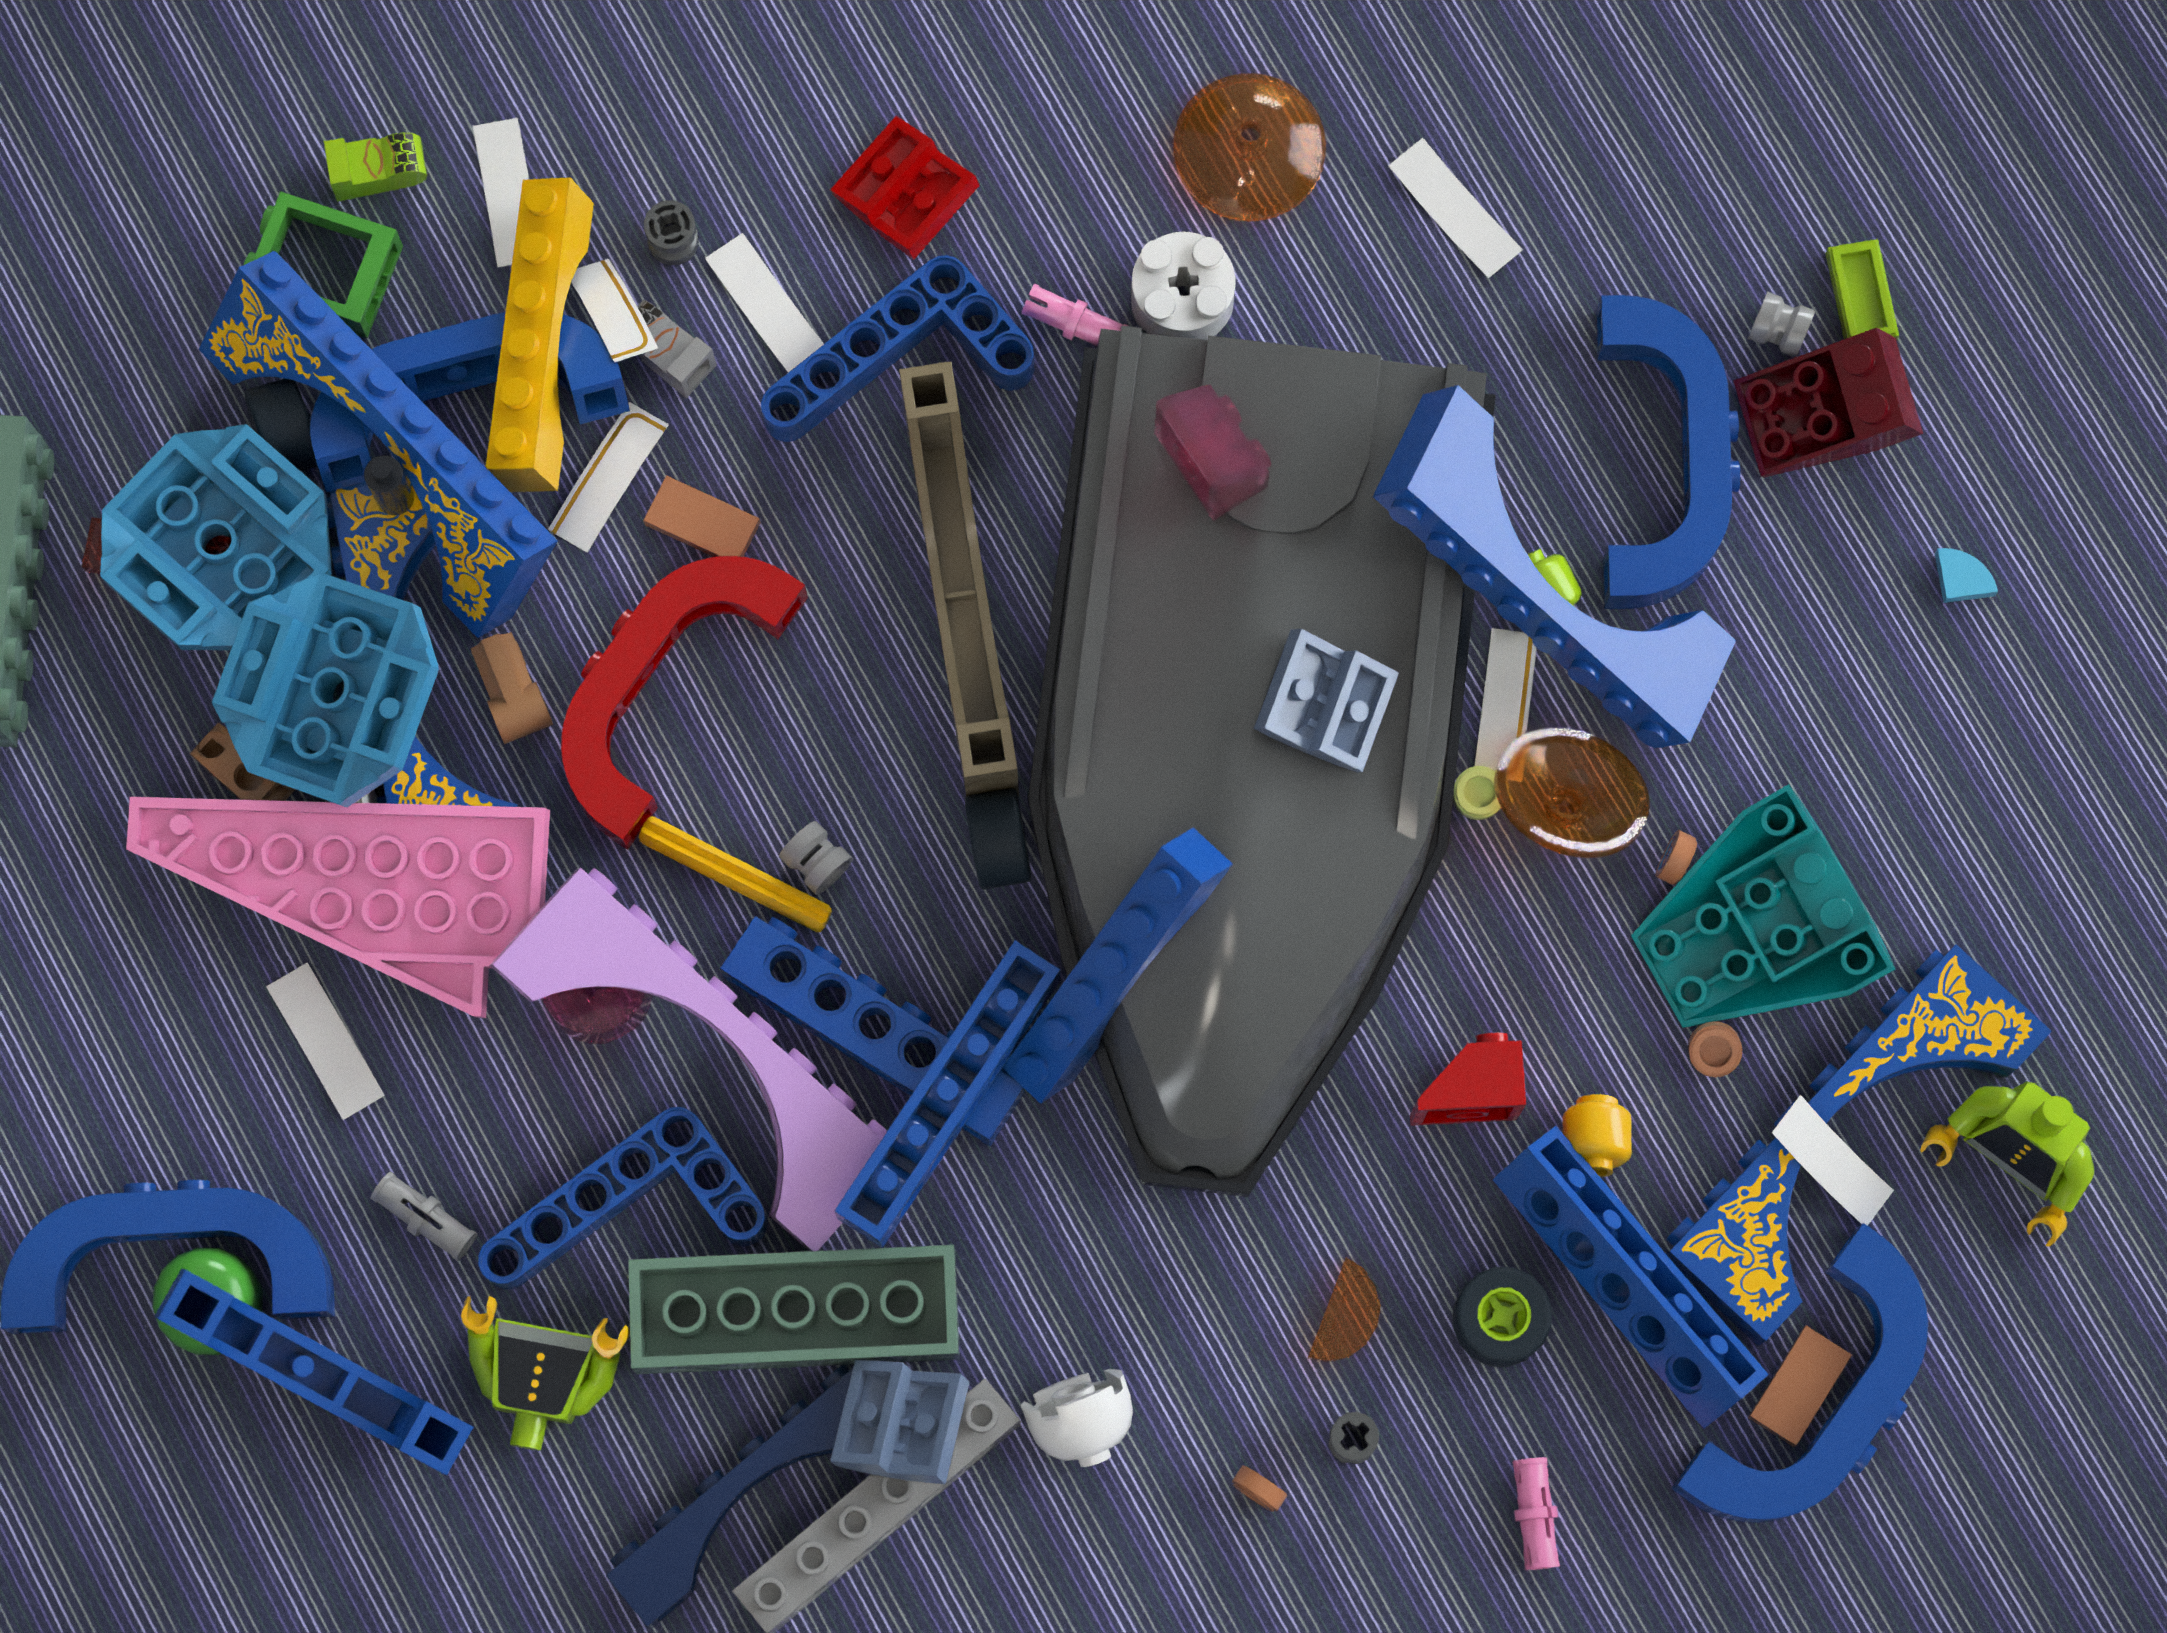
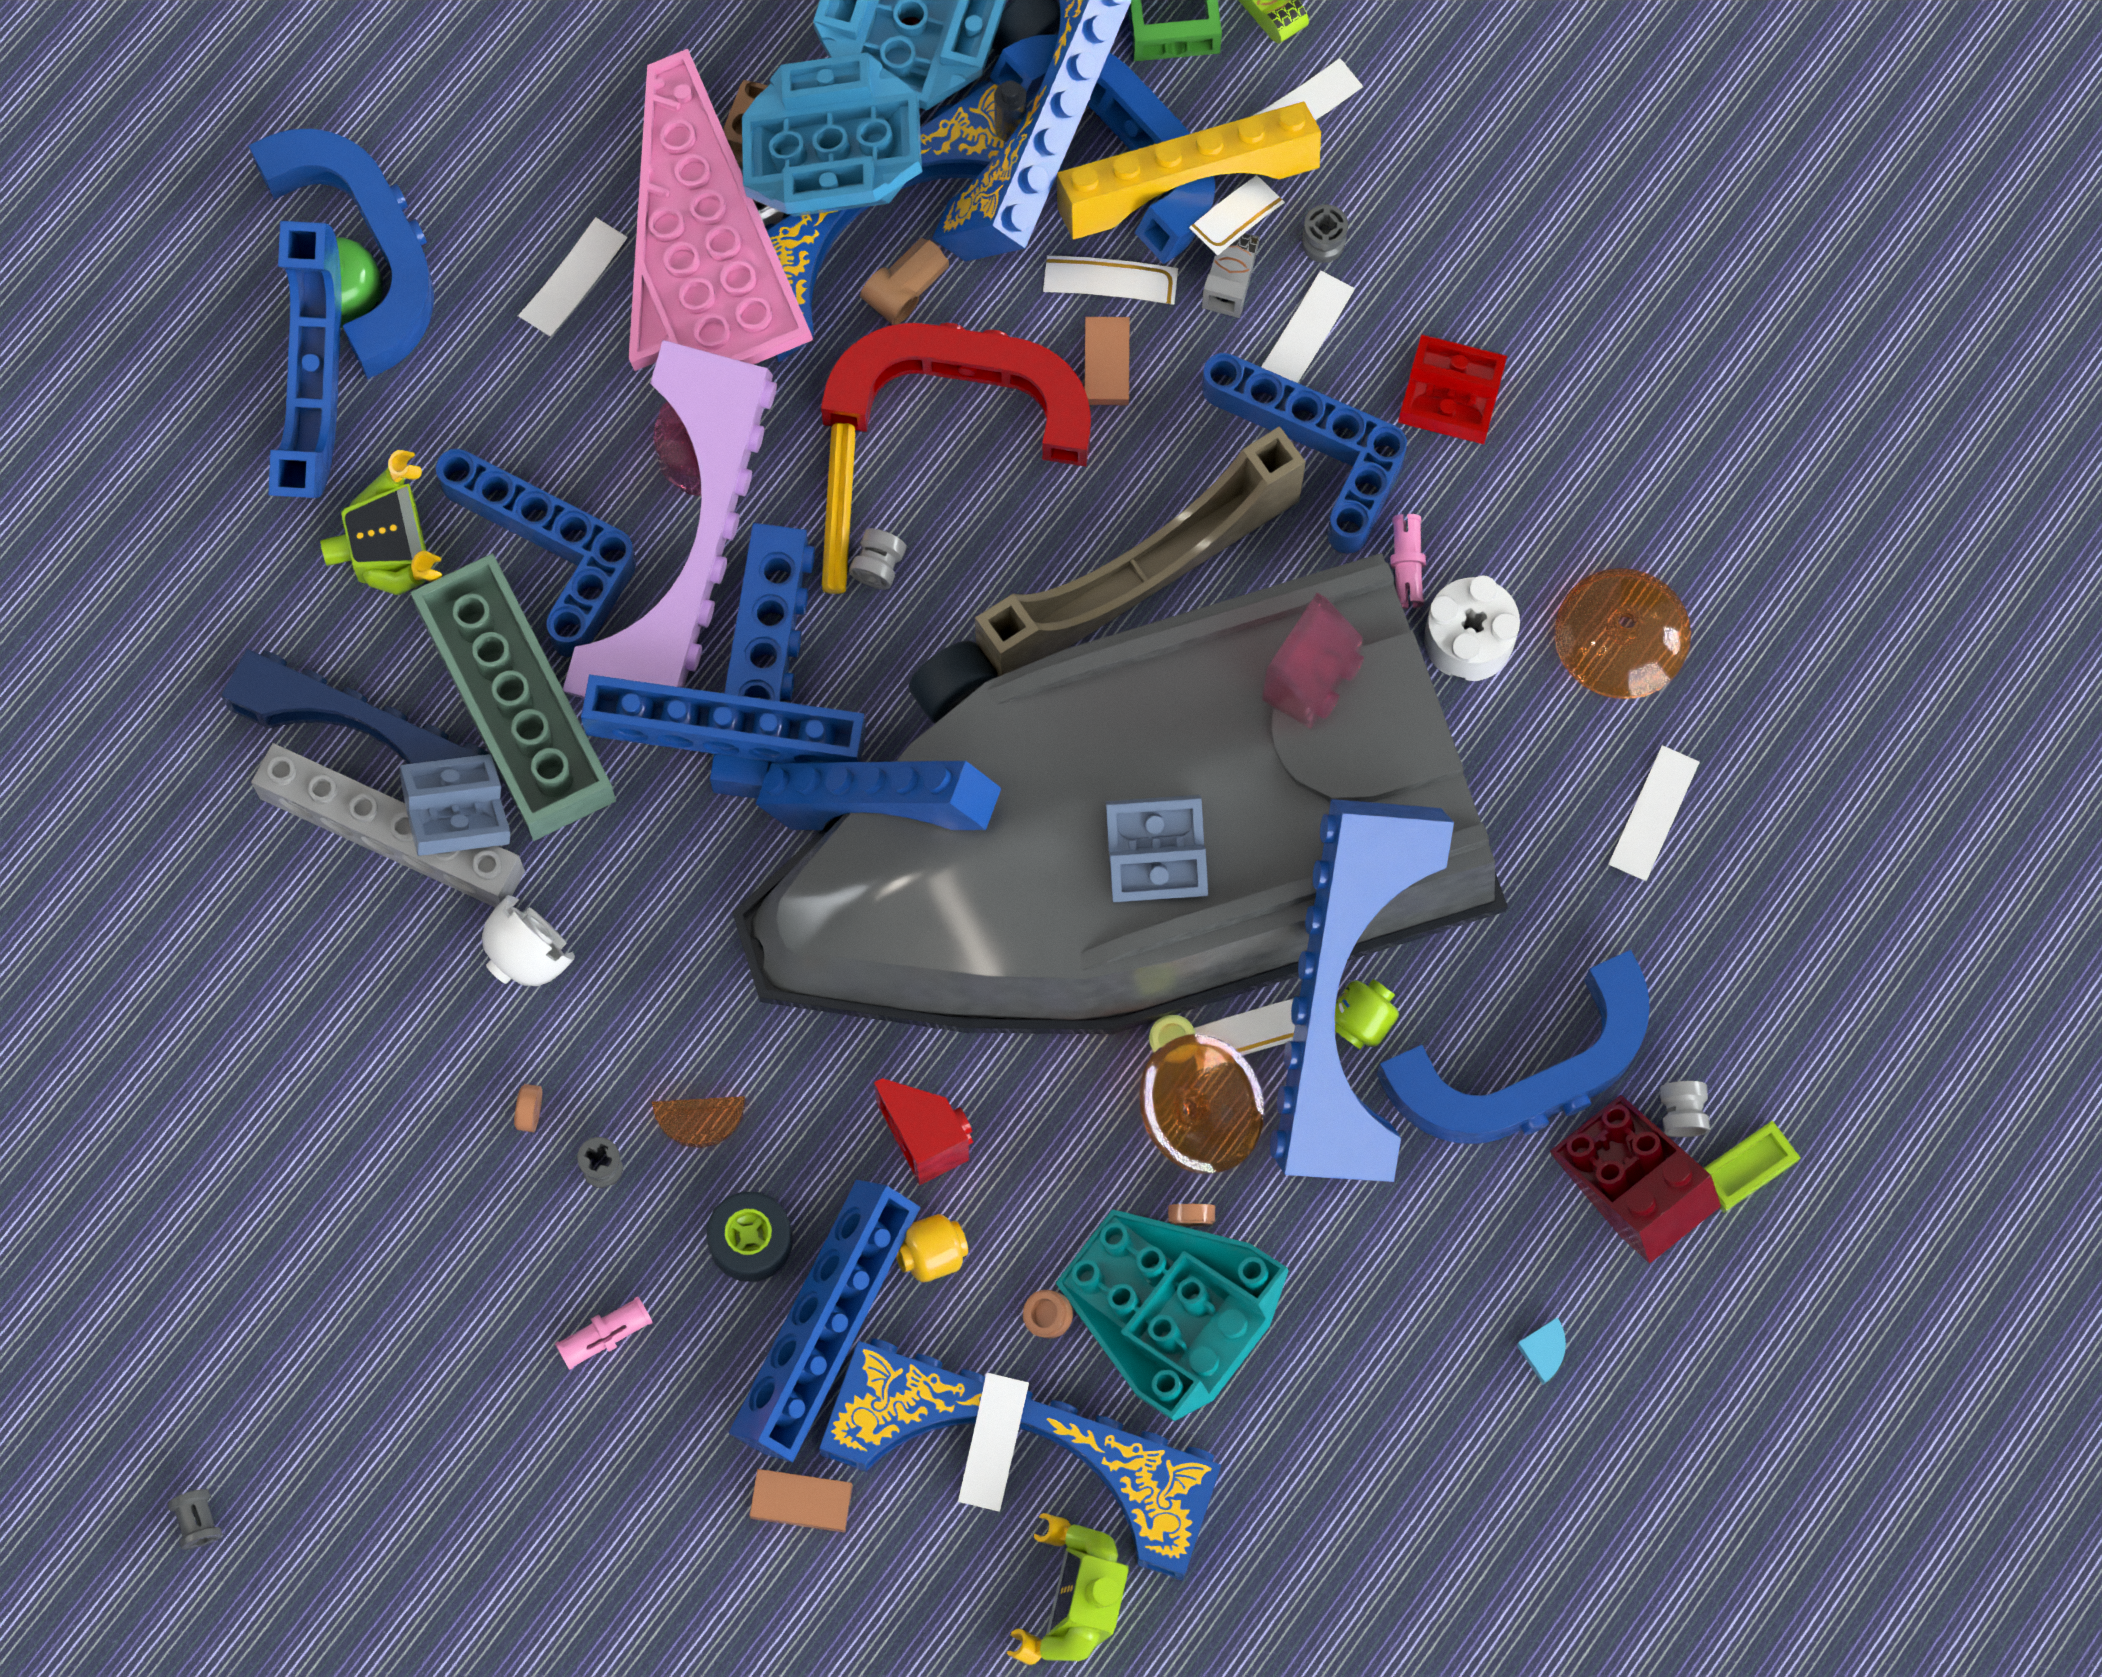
camera: 65 degrees right, 5 degrees down
light grey pin [371,1171,477,1261] -> none
blue arch [1671,1223,1928,1523] -> none

